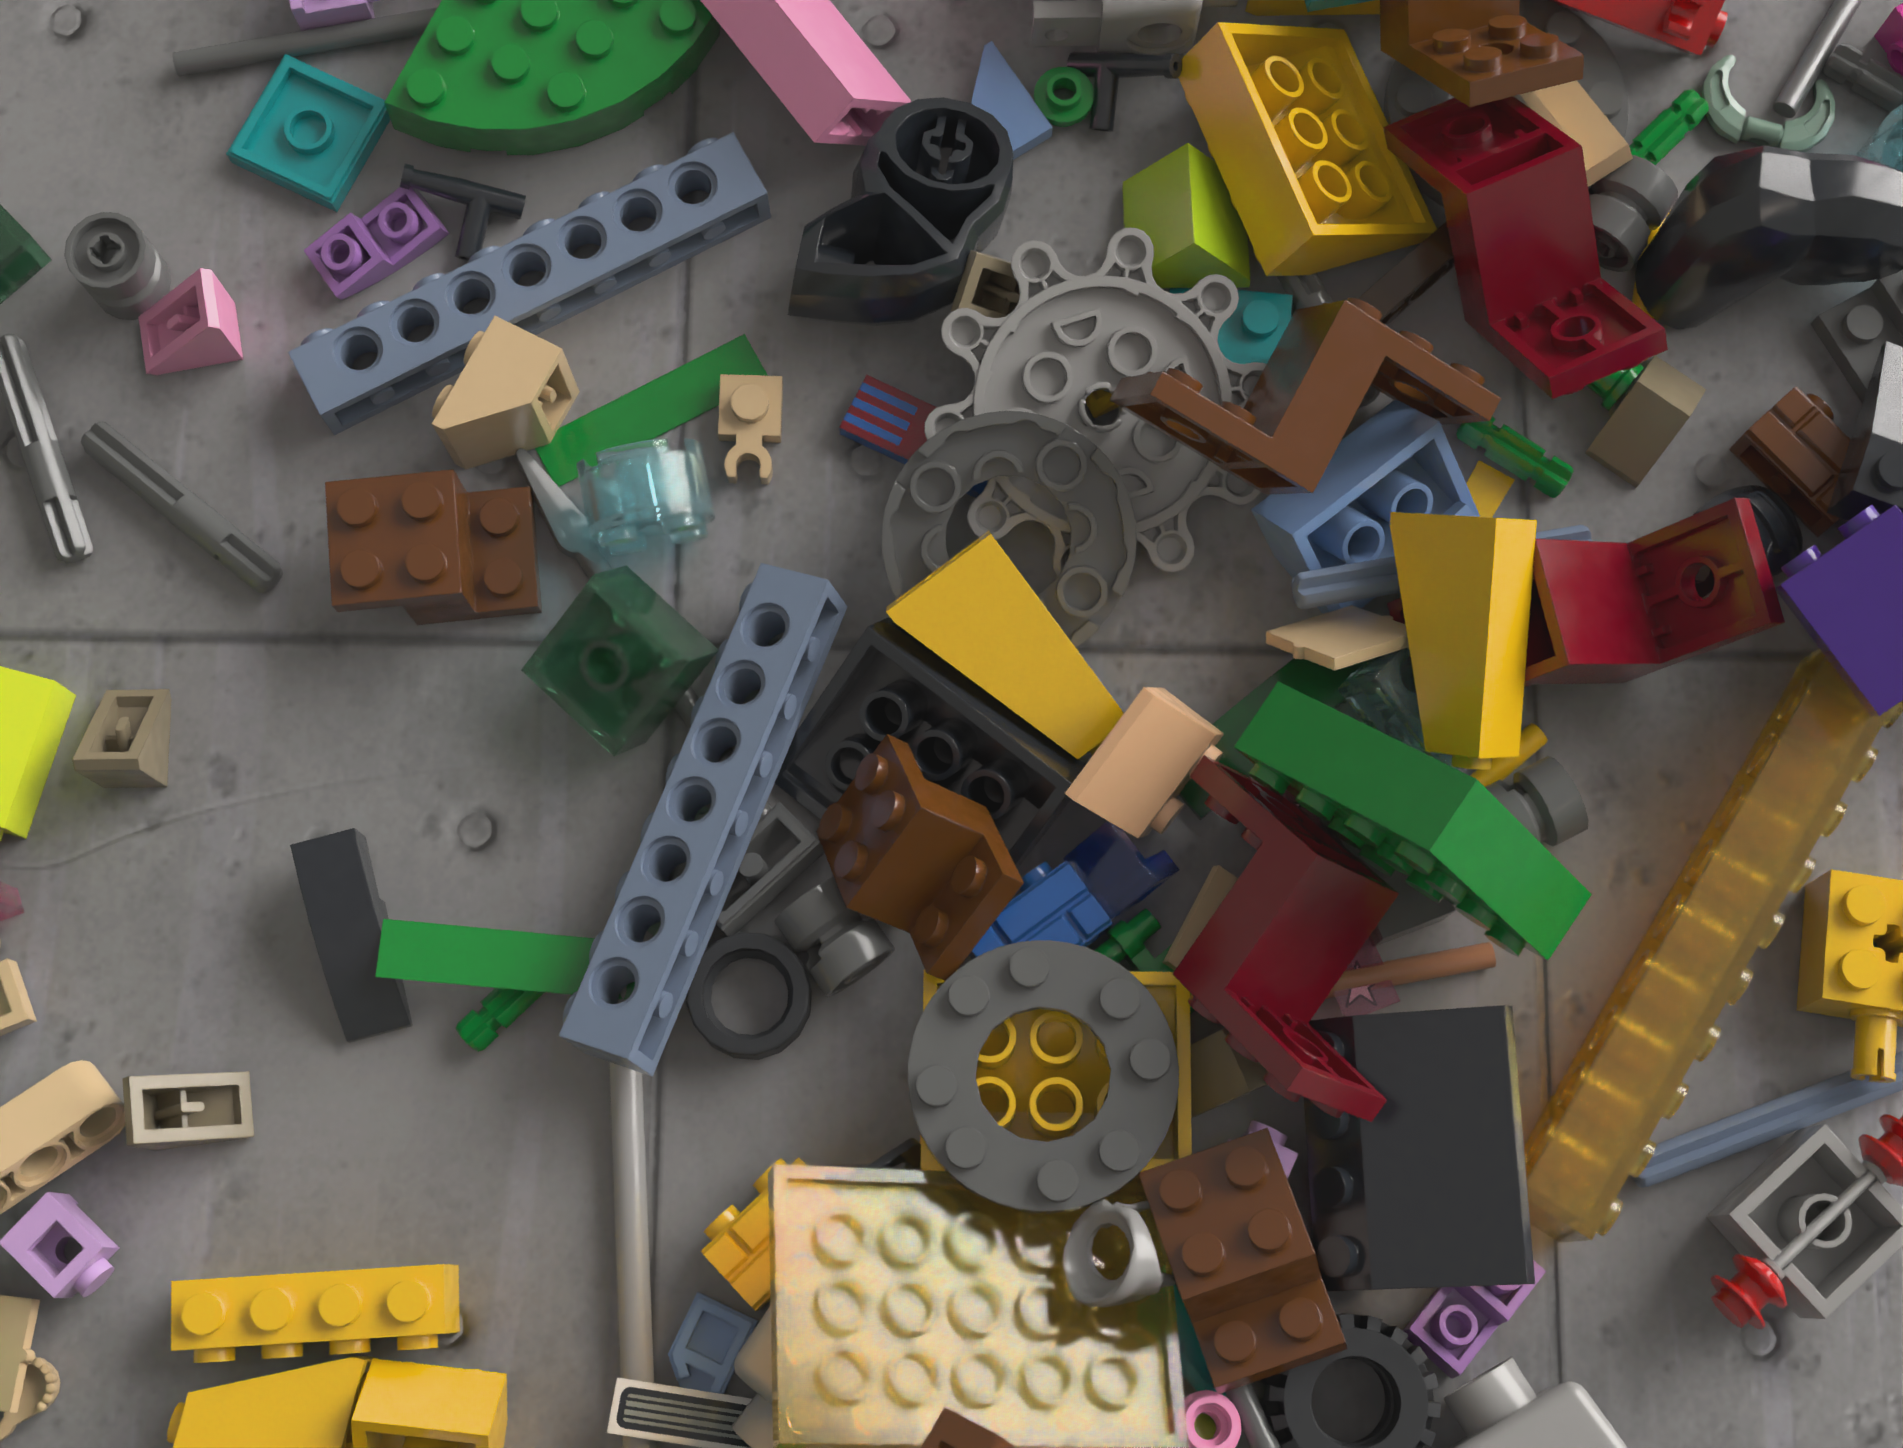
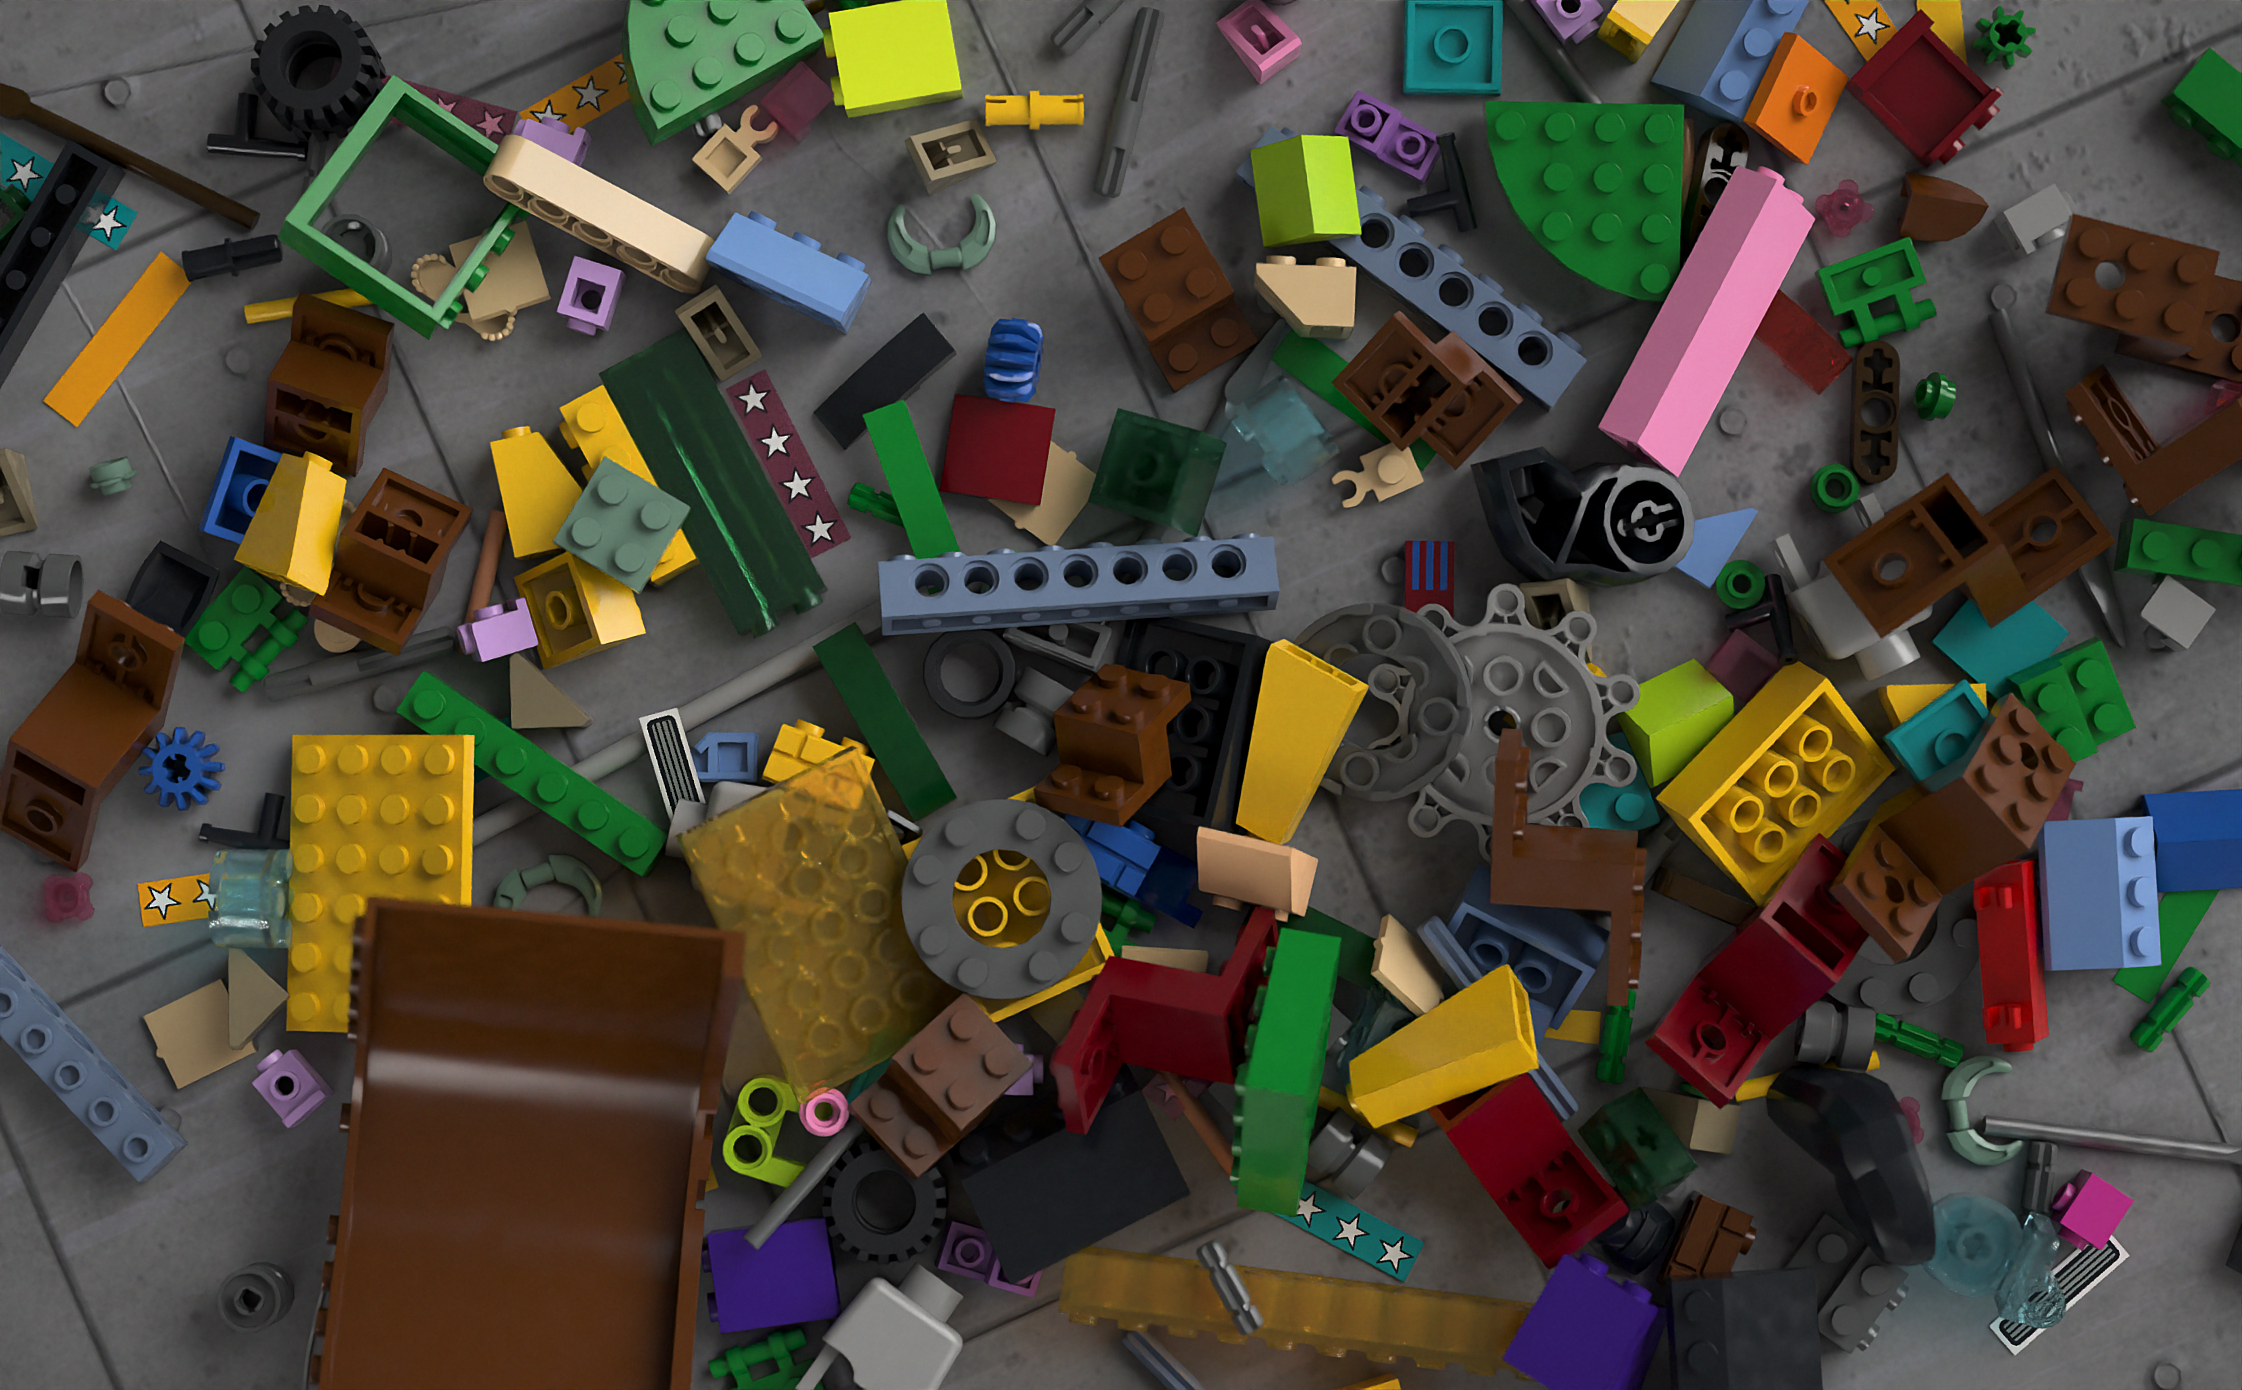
camera: 70 degrees right, 10 degrees up
light grey piece [1063,1199,1176,1307] -> none
tan panel [1514,80,1633,187] -> none
none -> sand green plate [553,456,691,594]
none -> clear green brick [598,327,829,639]
none -> medium blue slope [705,211,872,334]
none -> clear pink sticker [726,369,851,558]
none -> dark green slope [812,622,958,823]
none -> sand green piece [887,194,996,276]
none -> dark red slope [939,394,1056,507]
none -> blue gear [983,318,1044,403]
none -> yellow pin [985,90,1084,130]
none -> tan piece [988,441,1104,546]
none -> dark grey axle [1196,1239,1264,1335]
none -> teal sticker [1234,1180,1424,1282]
none -> lime slope [1250,135,1362,249]
none -> reddish brown bracket [1331,310,1524,470]
none -> clear green brick [1577,1087,1699,1211]
none -> clear pink panel [1704,628,1783,703]

